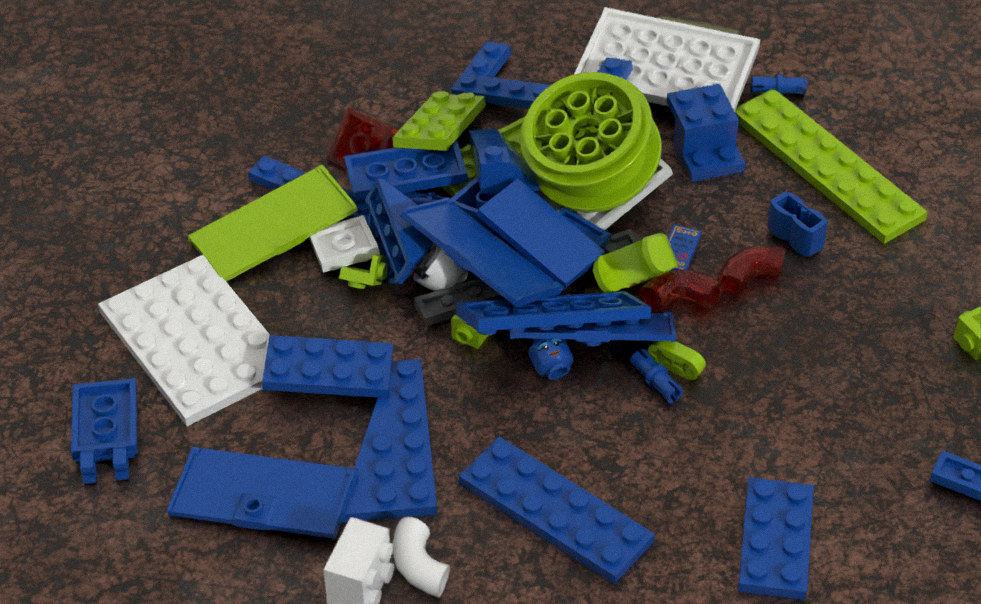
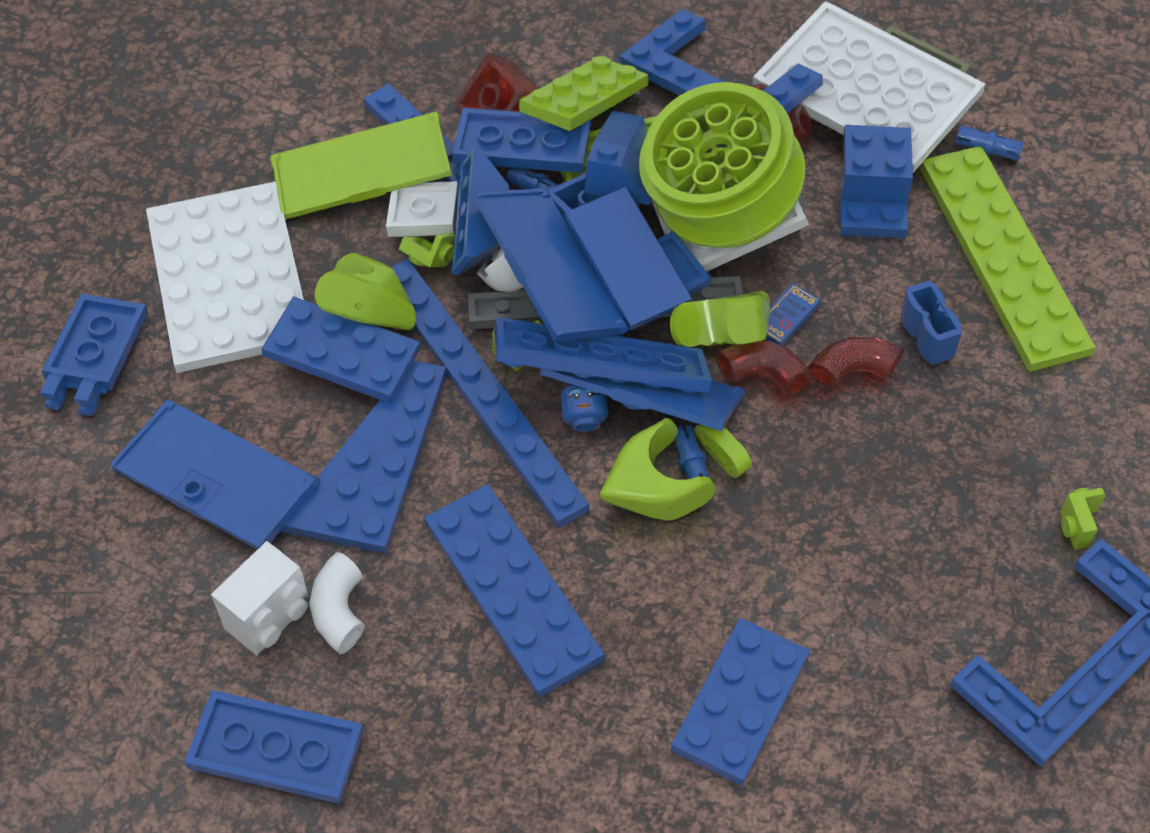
camera: 20 degrees right, 10 degrees up
none -> lime animal [315,253,416,330]
none -> blue plate [391,259,589,529]
none -> lime animal [600,418,716,521]

